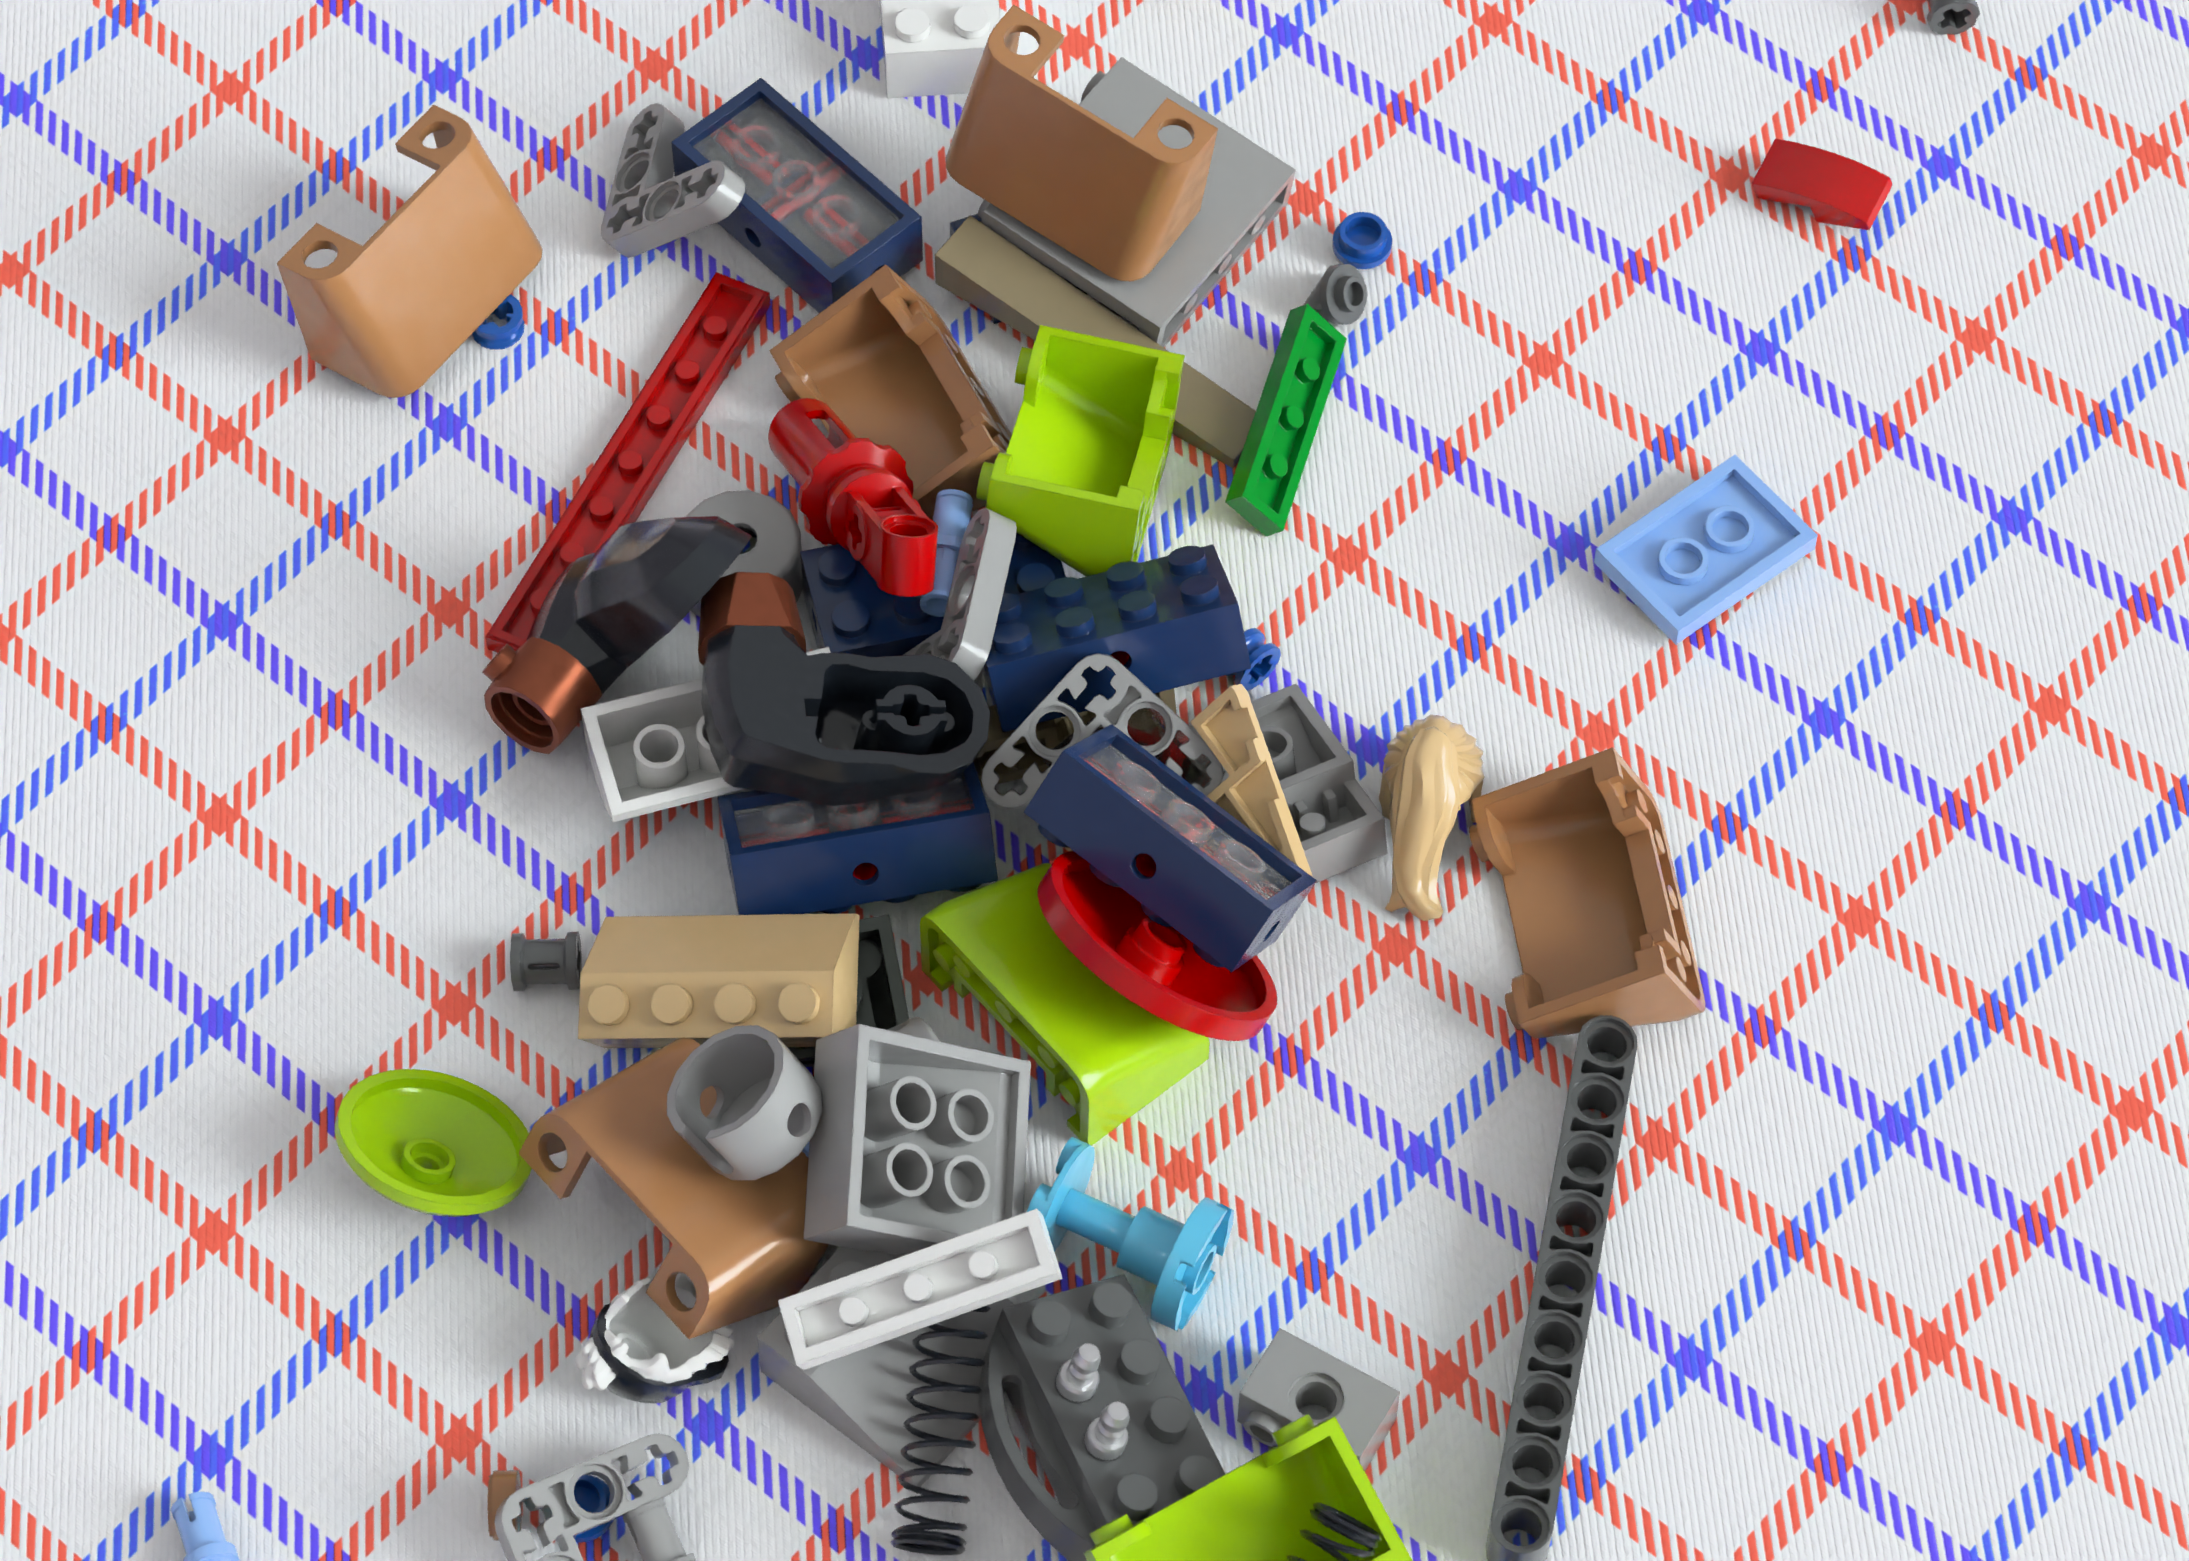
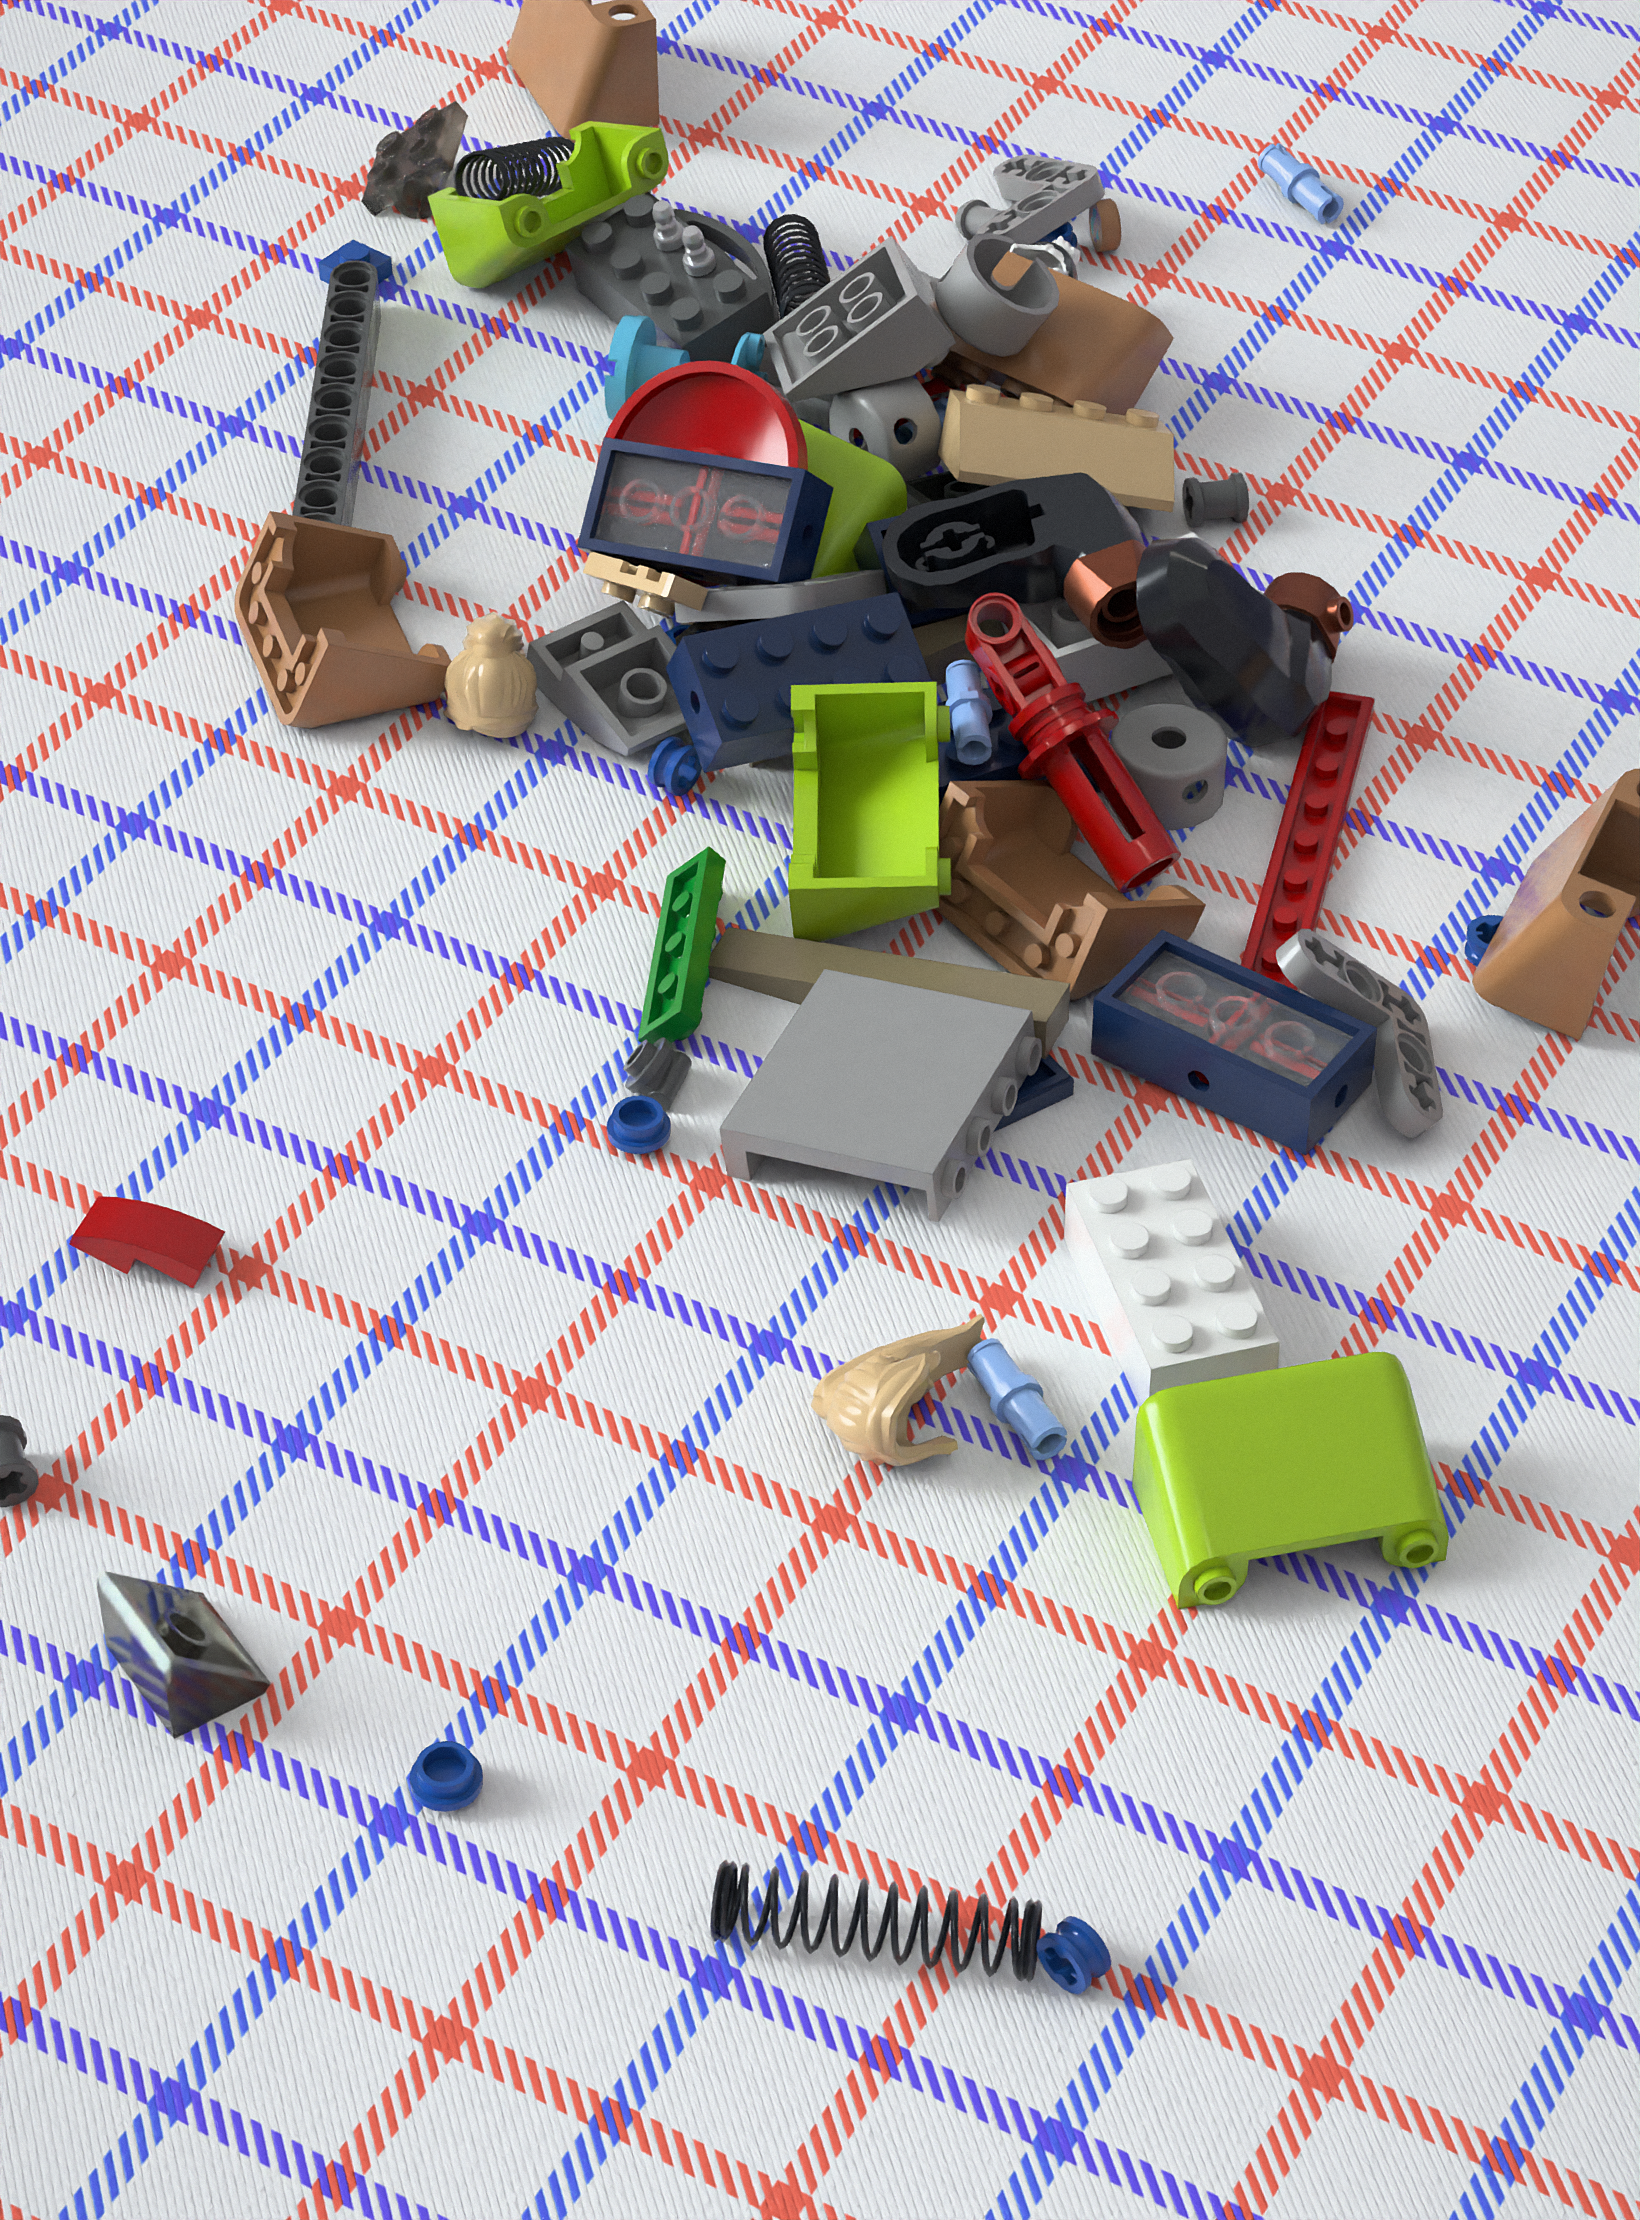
camera: 170 degrees right, 15 degrees down
lime dish [335,1069,532,1217] -> none
white plate [778,1209,1063,1370] -> none
light grey beam [903,508,1017,681] -> none
medium nougat windscreen [946,4,1218,281] -> none
light grey brick [1237,1328,1400,1471] -> none
light blue plate [1594,455,1818,645] -> none

